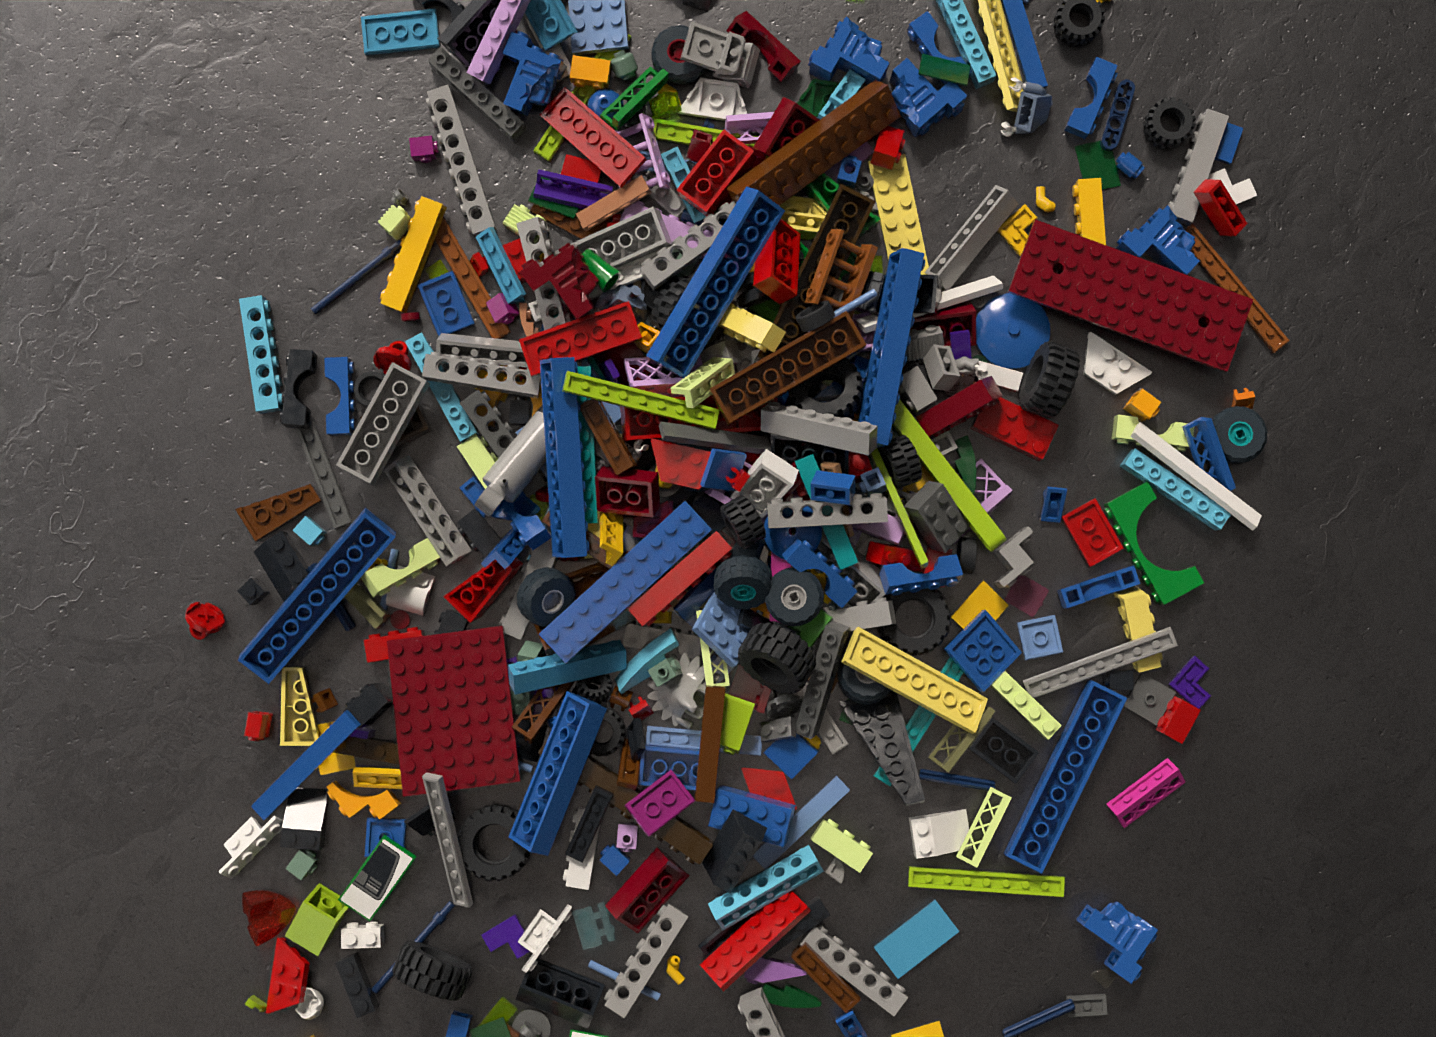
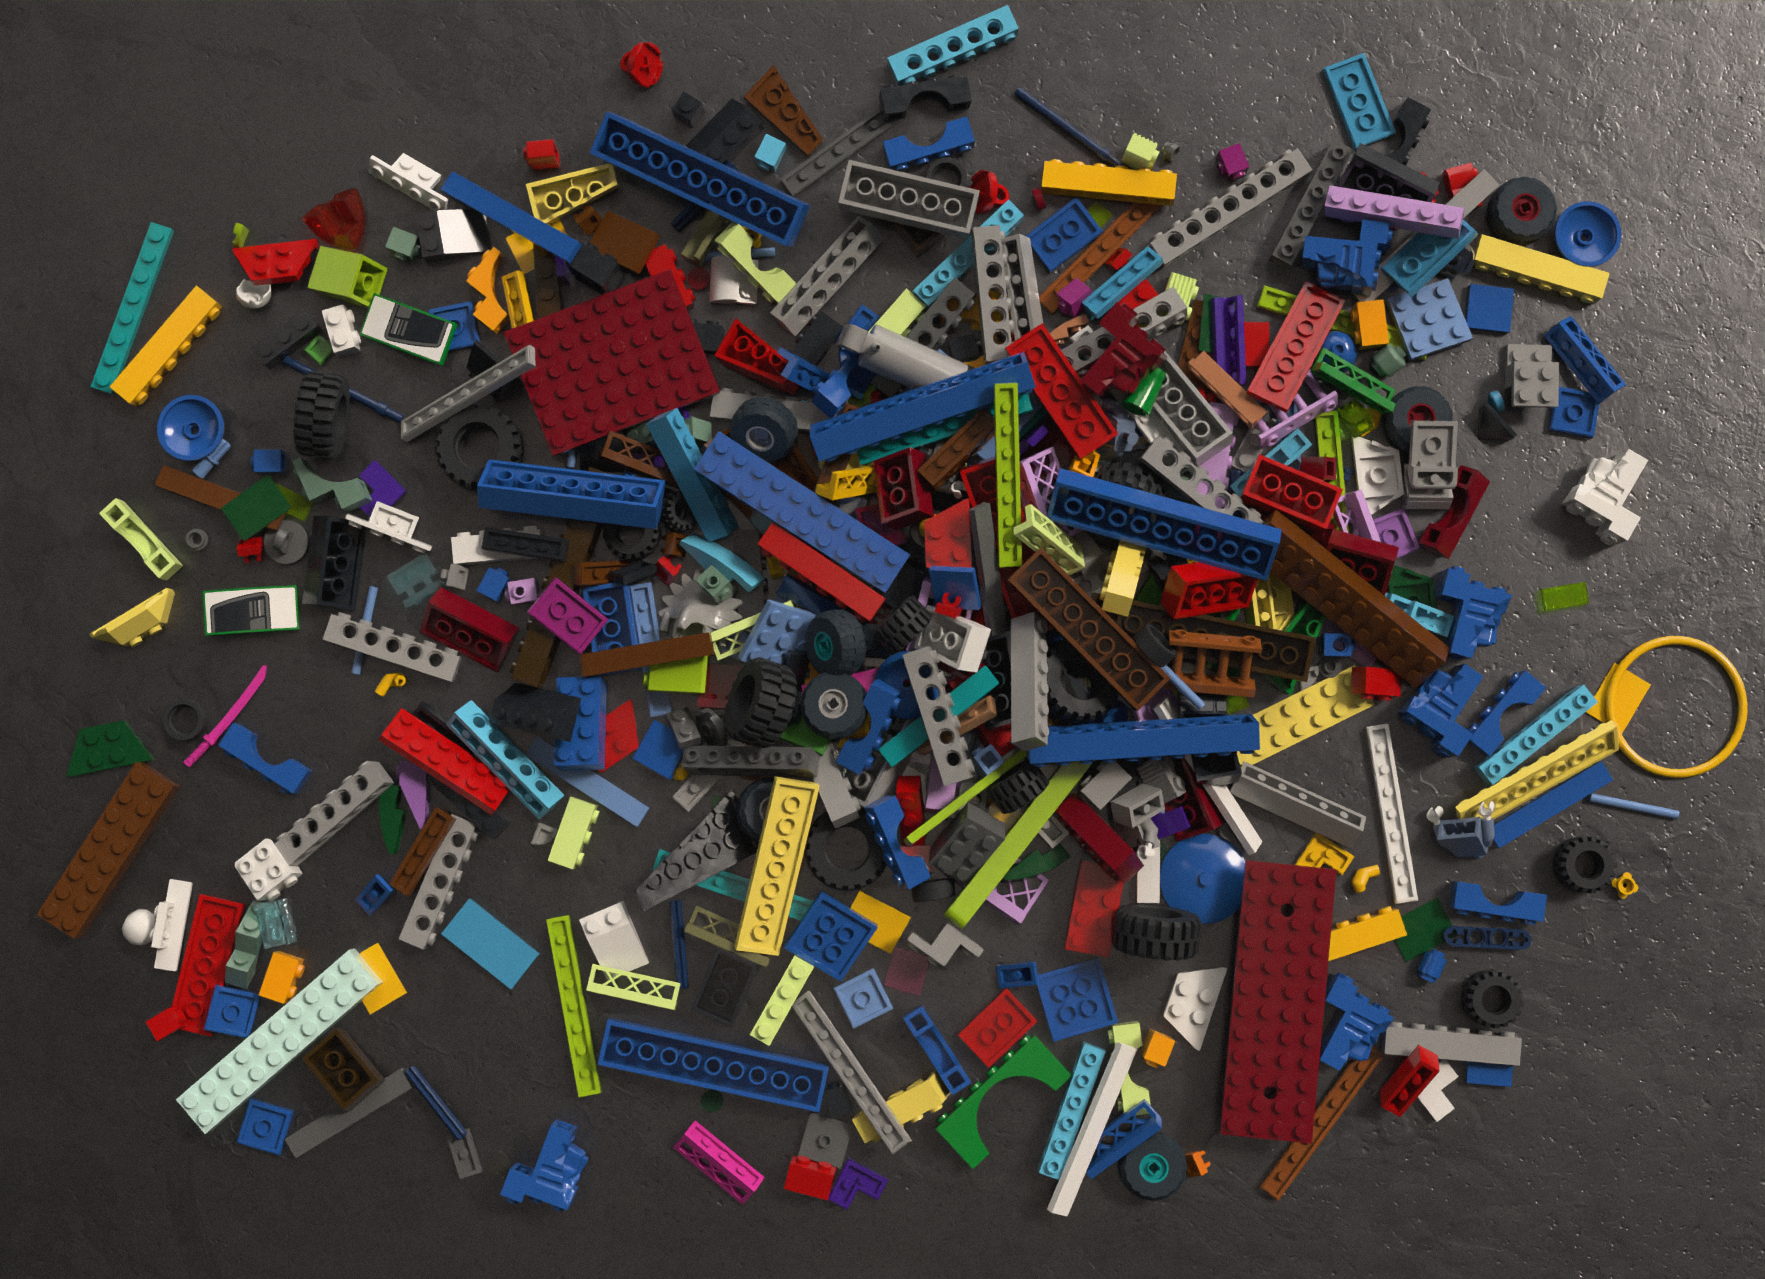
camera: 75 degrees right, 0 degrees up
blue brick [810,470,855,505] -> none
dark green window [918,54,970,86] -> none
none -> sand green arch [293,457,372,512]
none -> bright green tile [304,334,334,366]
none -> light grey tile [440,564,469,590]
none -> reddish brown tile [590,210,661,274]
none -> clear green tile [701,1089,724,1113]
none -> blue plate [1037,957,1118,1042]
none -> white tile [1365,724,1418,904]
none -> medium lavender tile [1373,508,1420,558]

